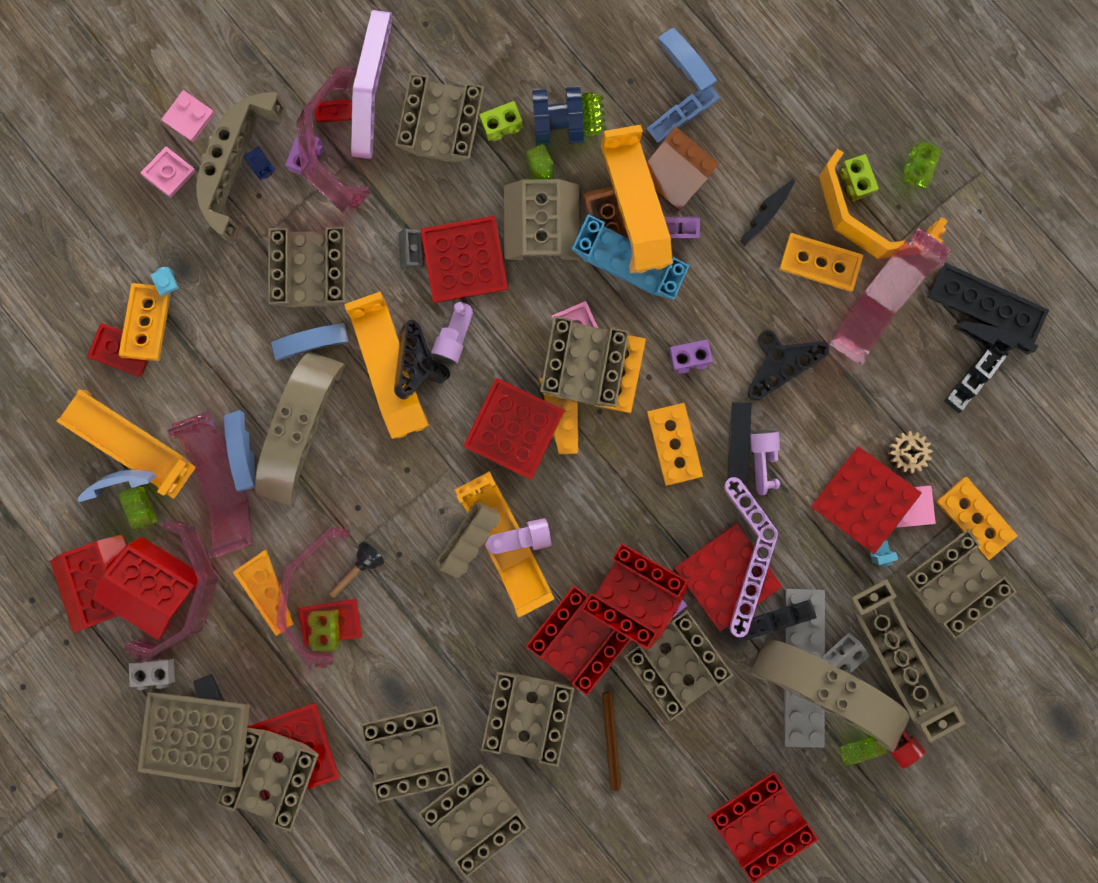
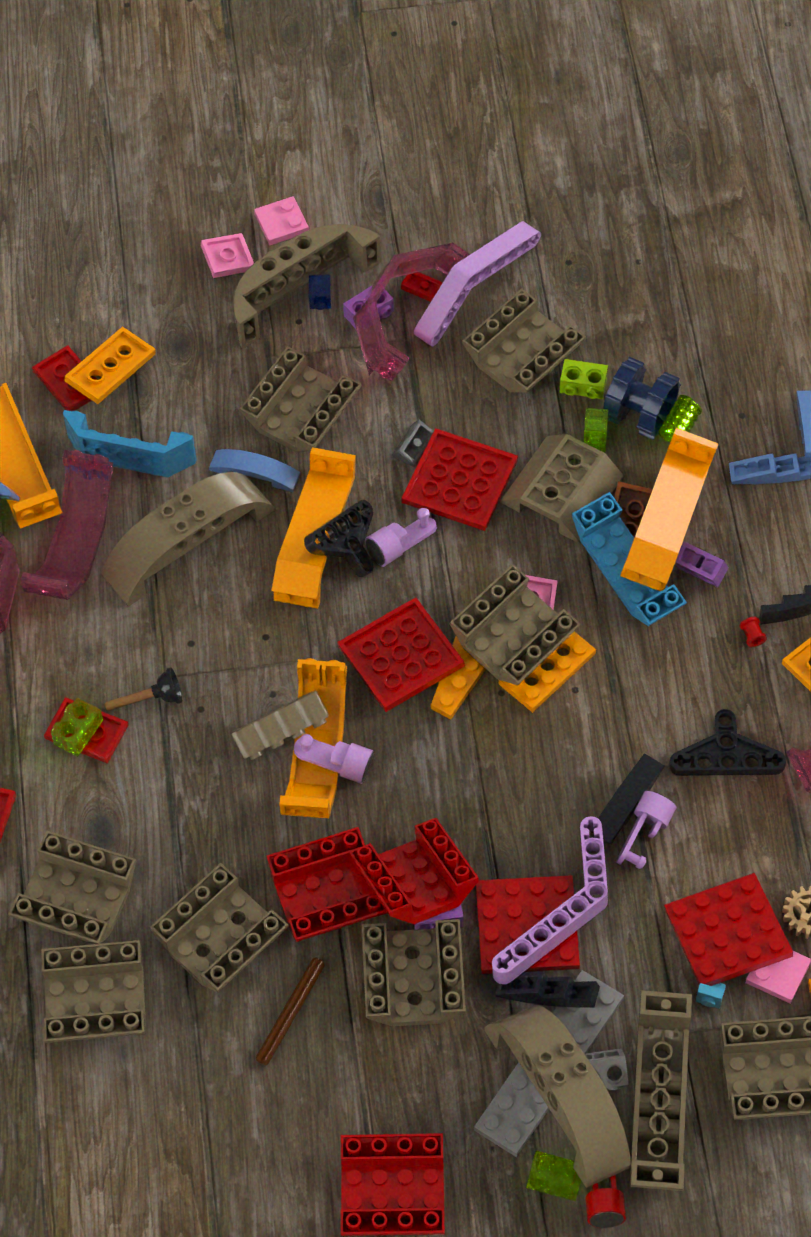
camera: 30 degrees right, 25 degrees down
medium azure bracket [151,267,179,296] -> none
medium blue slope [224,410,255,492] -> none
light orange wing [233,550,293,636] -> none
clear pink panel [275,527,350,671] -> none
slope [646,127,719,211] -> none
light orange plate [647,403,703,486] -> none
medium lavender brick [669,339,713,374] -> none
none -> dark azure slope [63,410,197,477]
none -> red bush [739,617,767,647]

